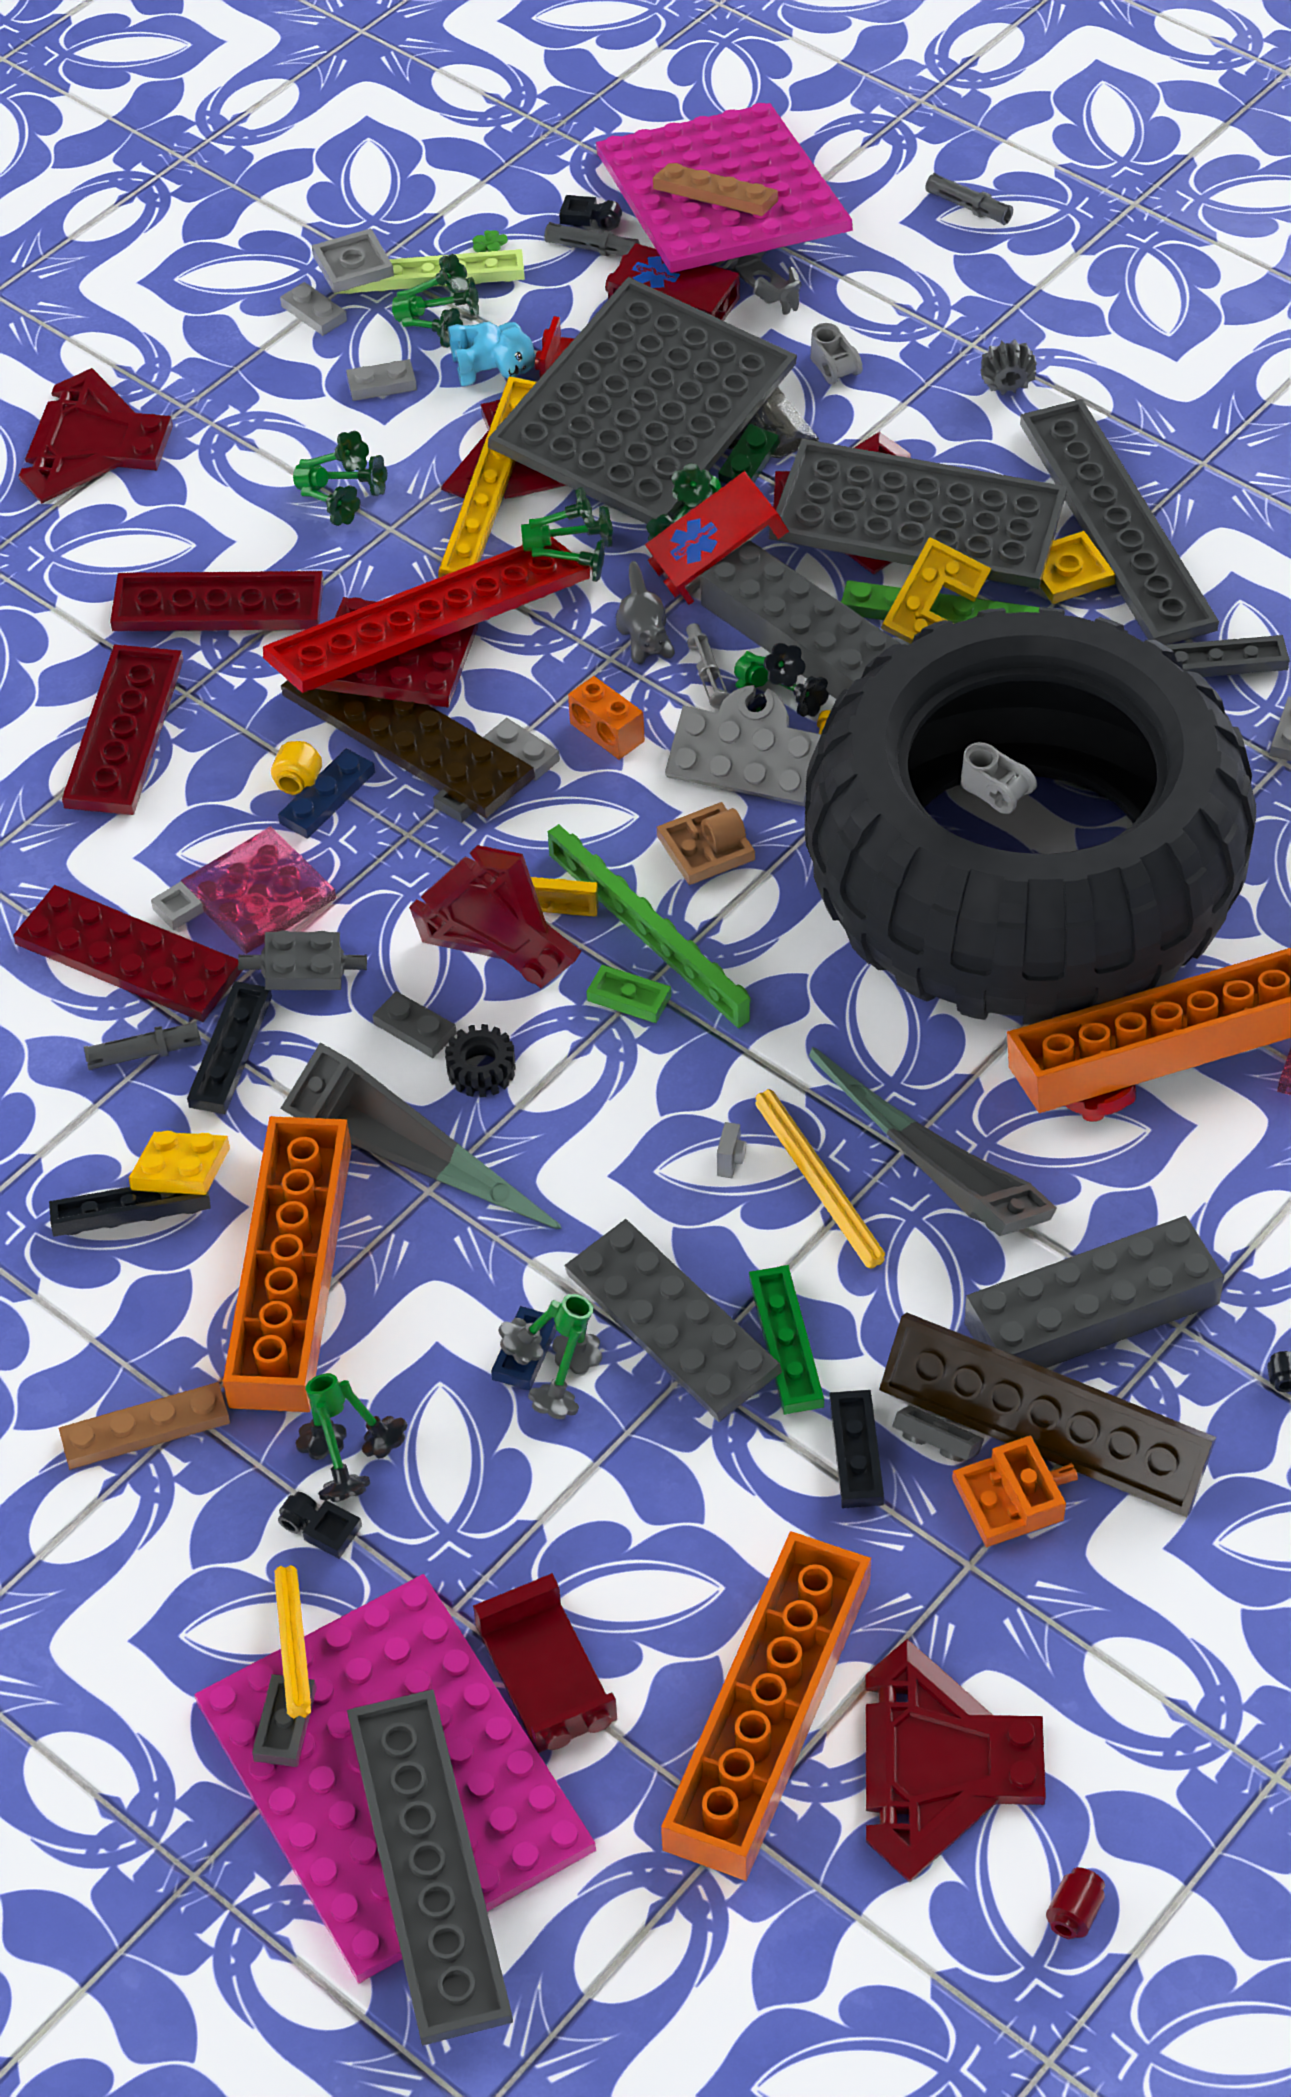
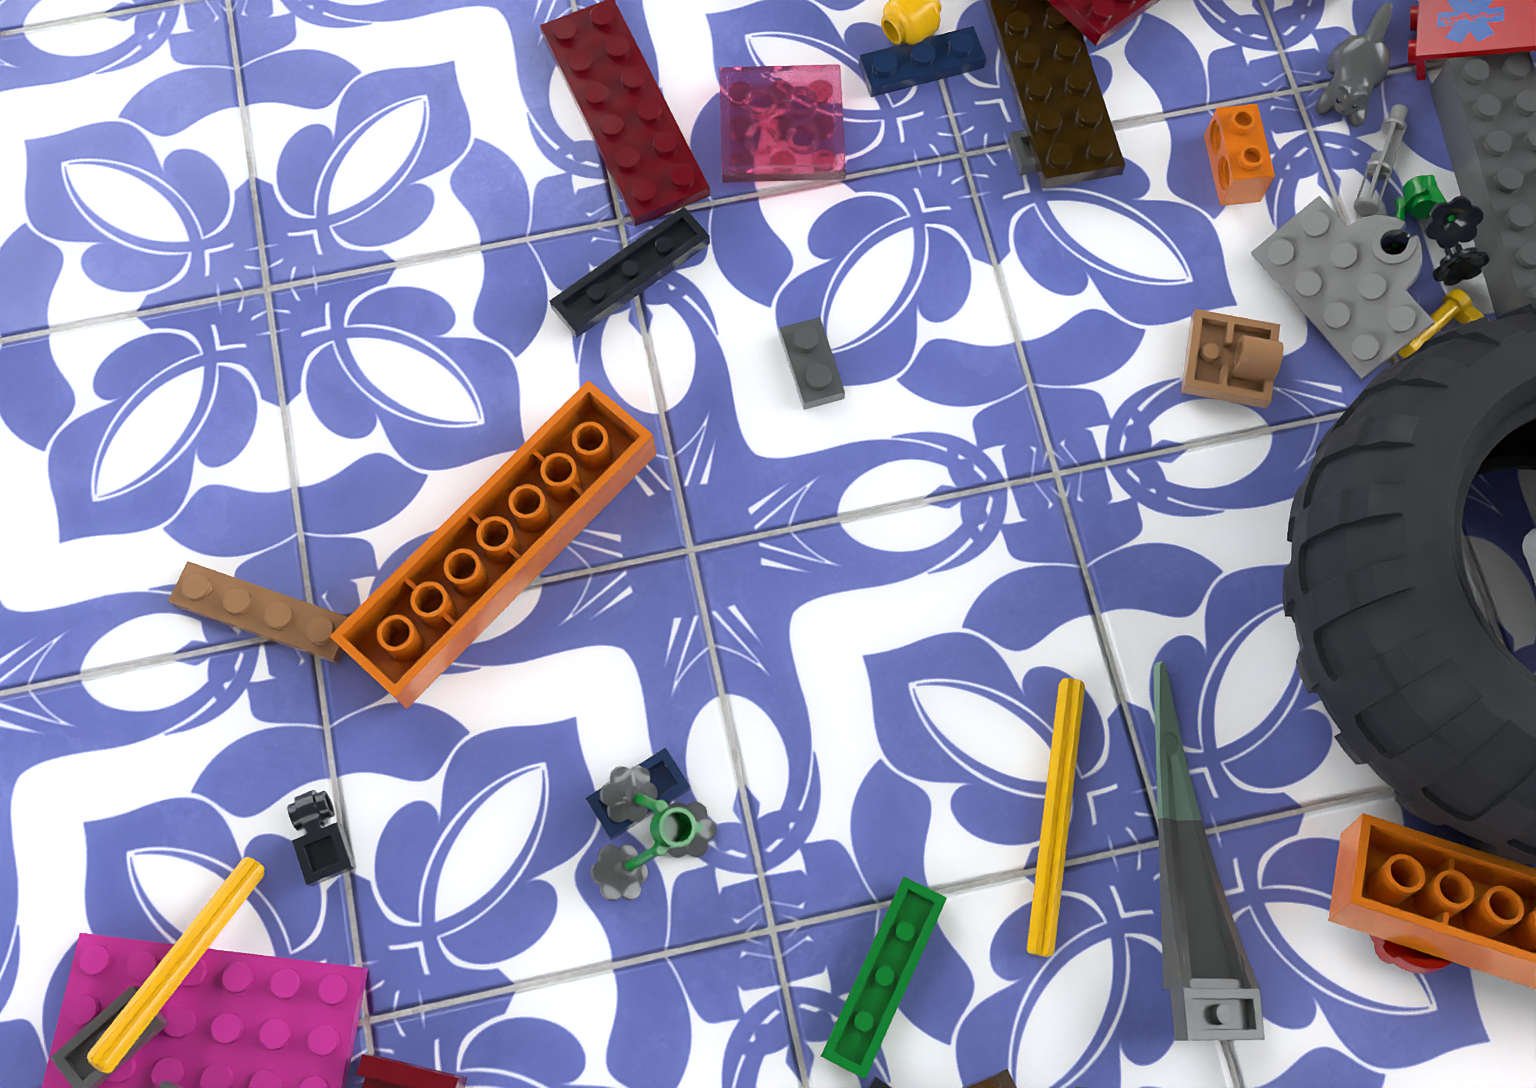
camera: 35 degrees right, 20 degrees up
black plate [49,1187,211,1237] -> none
dark grey pin [84,1021,202,1071] -> none
yellow plate [129,1131,230,1195] -> none
light grey plate [151,881,204,930] -> none
dark grey plate [238,930,367,990] -> none
dark grey plate [280,1042,562,1229] -> none
black plant [295,1373,408,1502] -> none
dark red plate [409,845,581,988] -> none
black tyre [445,1024,516,1097] -> none
light grey plate [483,718,560,781] -> none
yellow plate [531,877,599,917] -> none
bright green plate [547,824,751,1029] -> none
dark grey plate [564,1219,782,1422] -> none
bright green plate [586,964,672,1023] -> none
light grey plate [717,1122,747,1179] -> none

